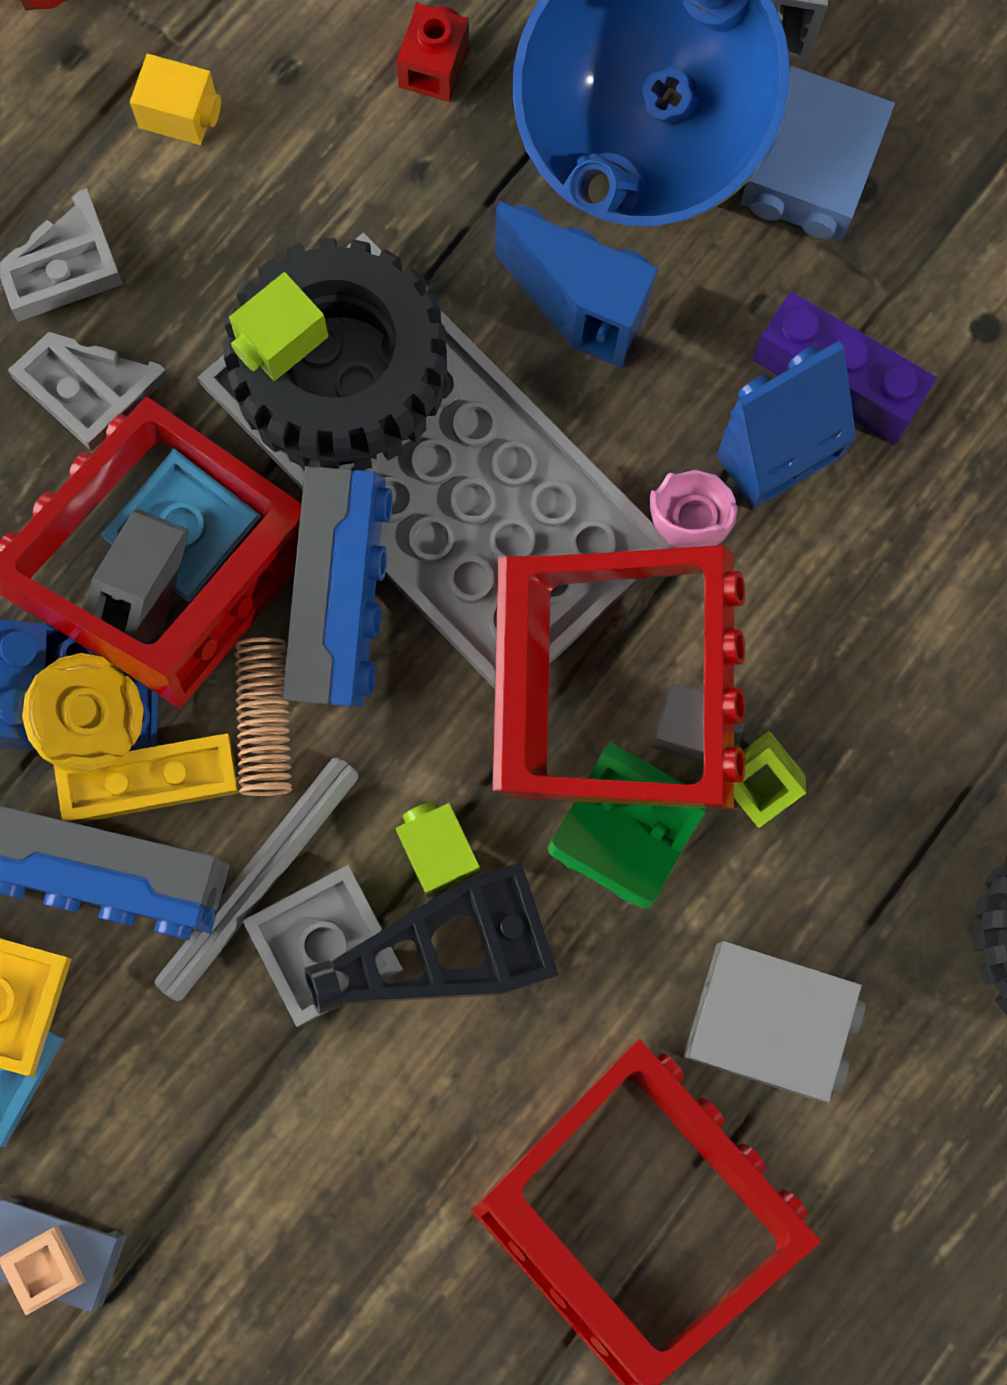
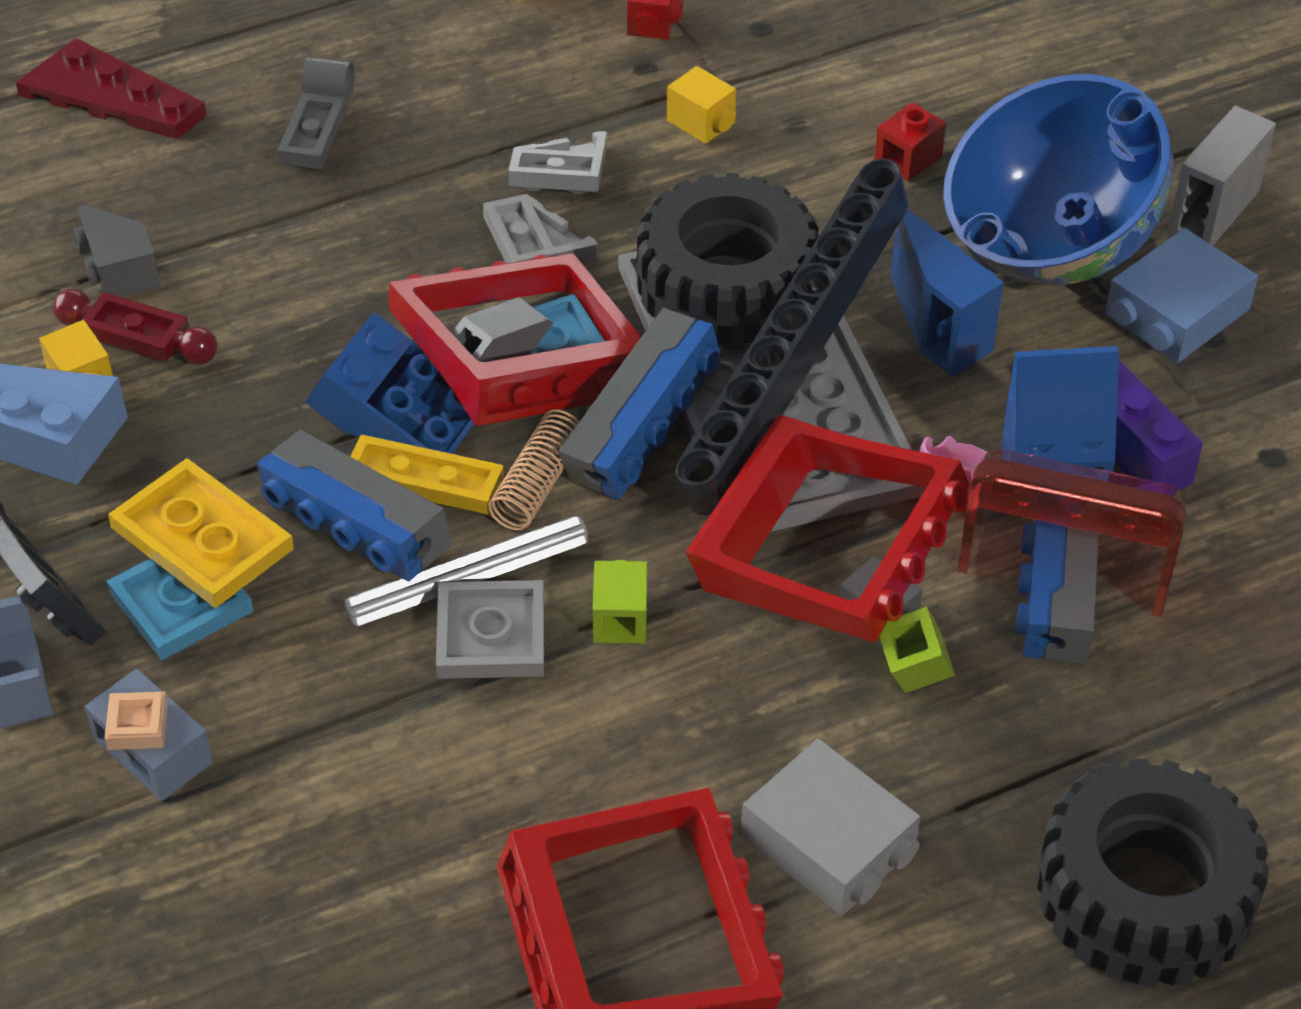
camera: 30 degrees right, 30 degrees down
yellow tile [22,653,144,773] -> none
lime brick [229,272,328,381] -> none
black plate [305,862,559,1014] -> none
green bracket [547,741,707,909] -> none
none -> black beam [676,159,909,516]
none -> clear red windscreen [957,449,1187,617]
none -> piece [1015,466,1102,664]

